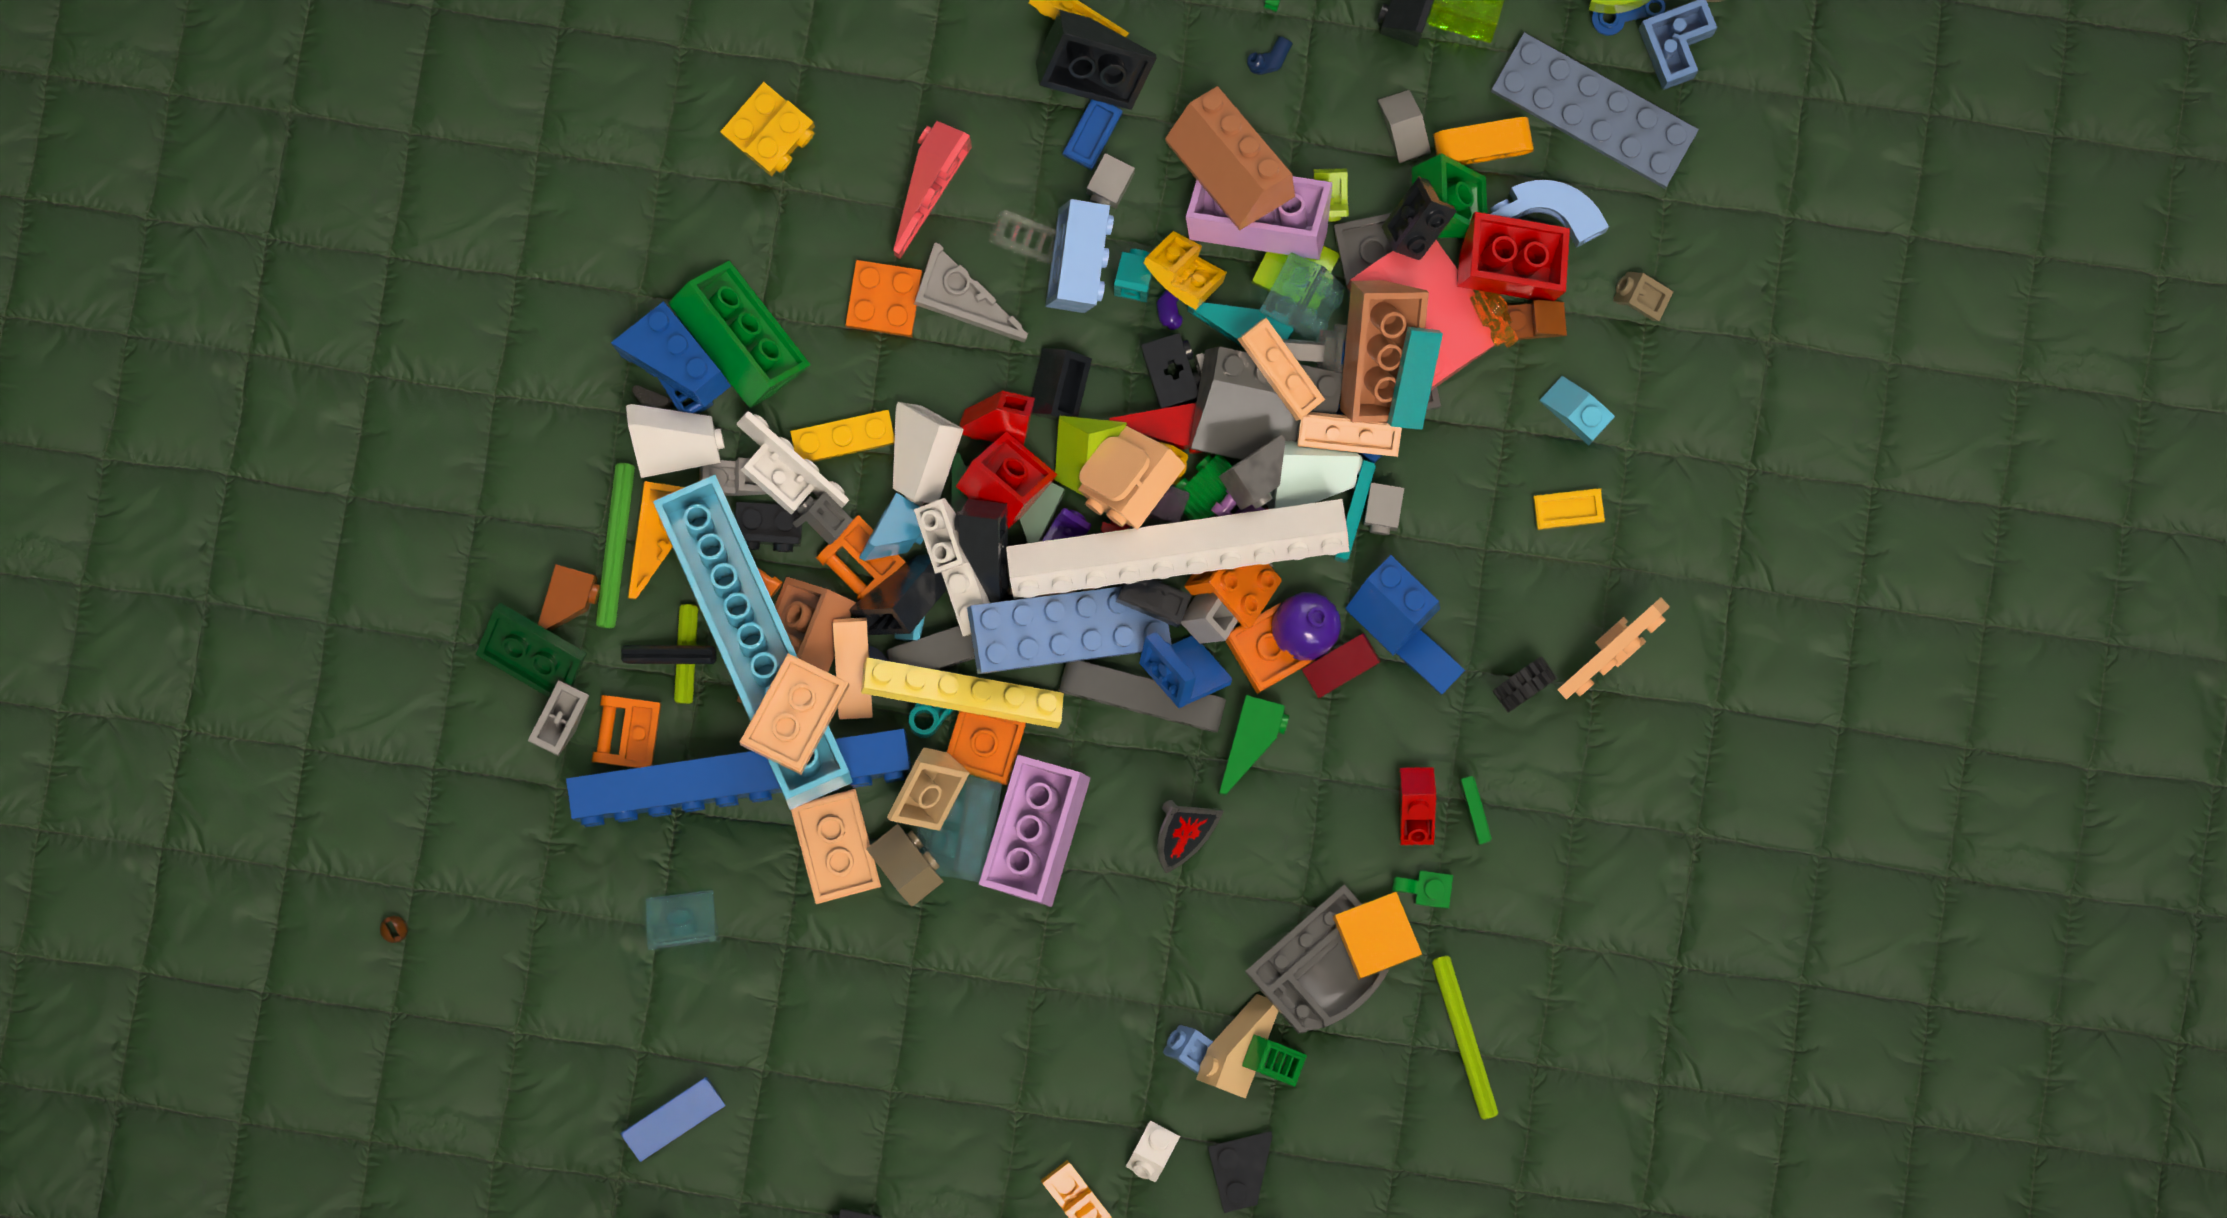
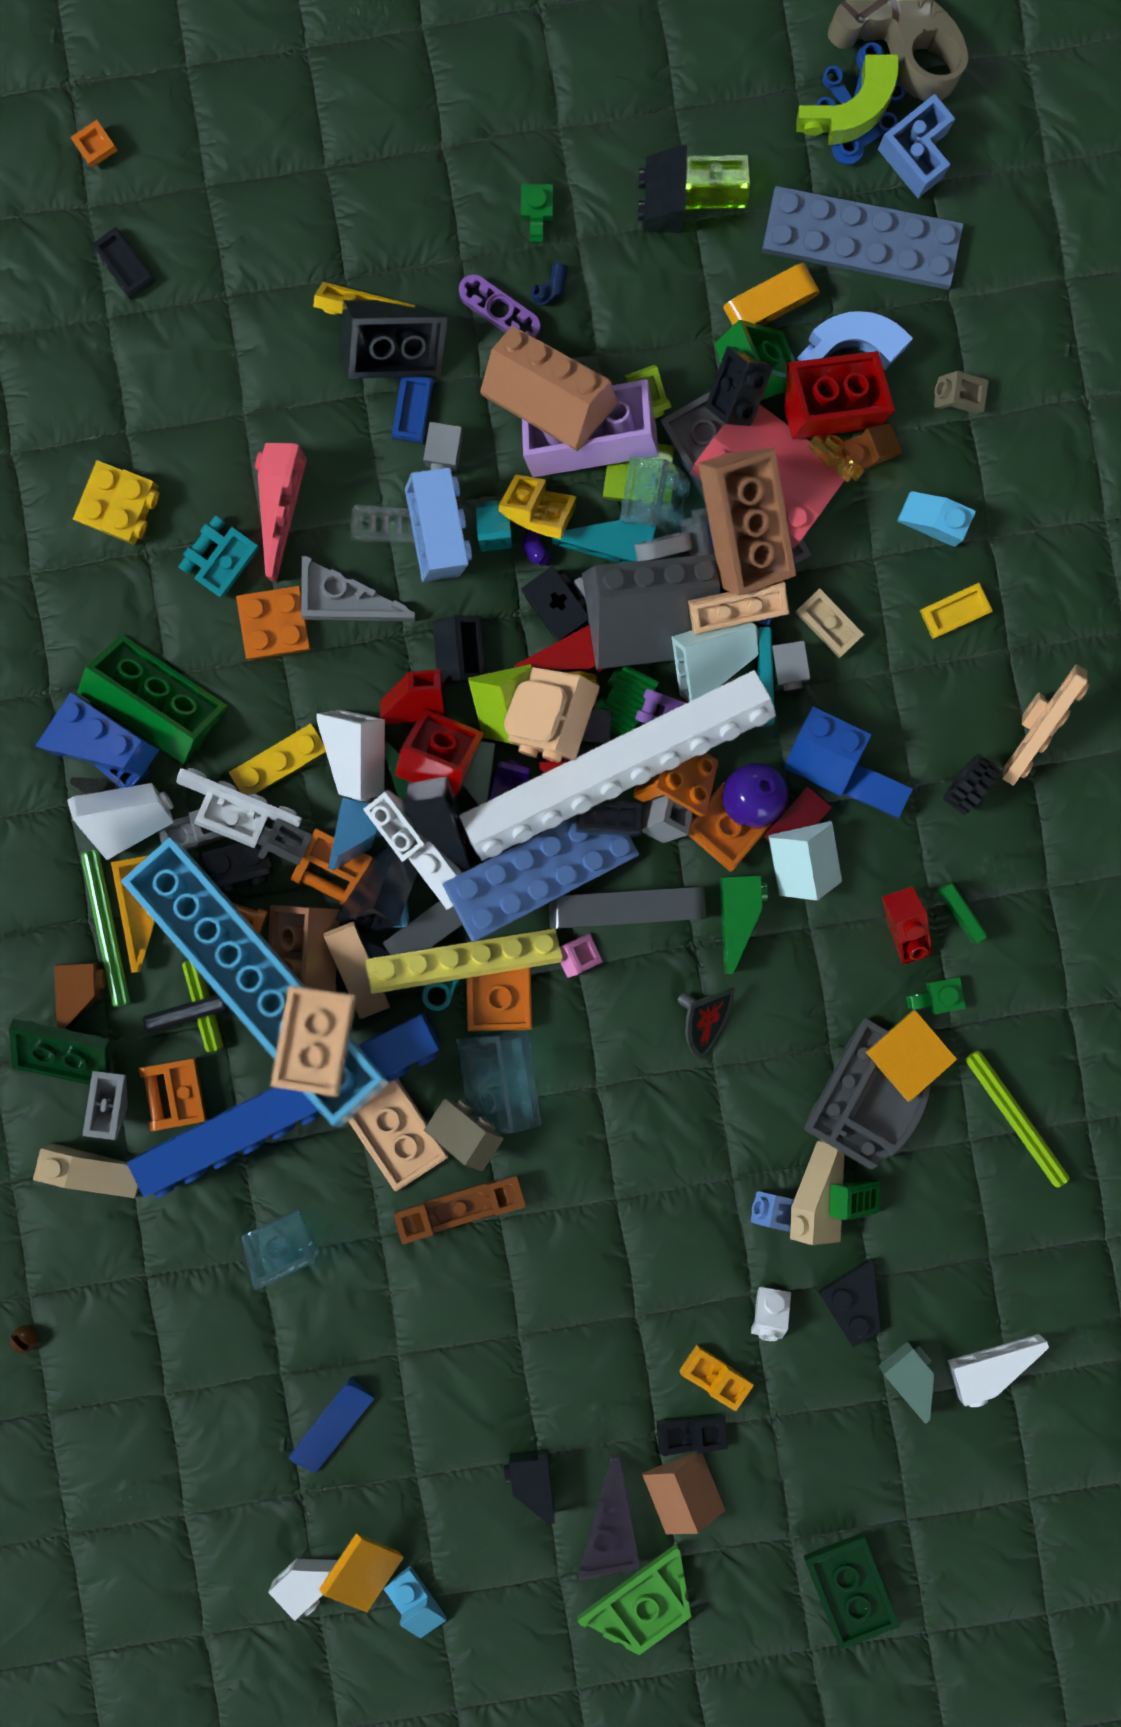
camera: 15 degrees left, 5 degrees up
tan slope [887,748,970,831] -> none
lavender slope [979,755,1090,907] -> none
blue bracket [1139,632,1232,708] -> none
flat silver slope [1219,435,1285,510] -> none
light nougat tile [1238,318,1325,421] -> none
light grey slope [1378,90,1431,163] -> none
teal tile [1387,327,1443,430] -> none
none -> tan slope [33,1143,138,1198]
none -> teal plate [178,515,260,599]
none -> dark orange slope [393,1175,526,1245]
none -> medium lavender beam [459,275,540,339]
none -> bright pink slope [560,933,603,977]
none -> light aqua slope [768,821,842,901]
none -> tan plate [795,588,864,658]

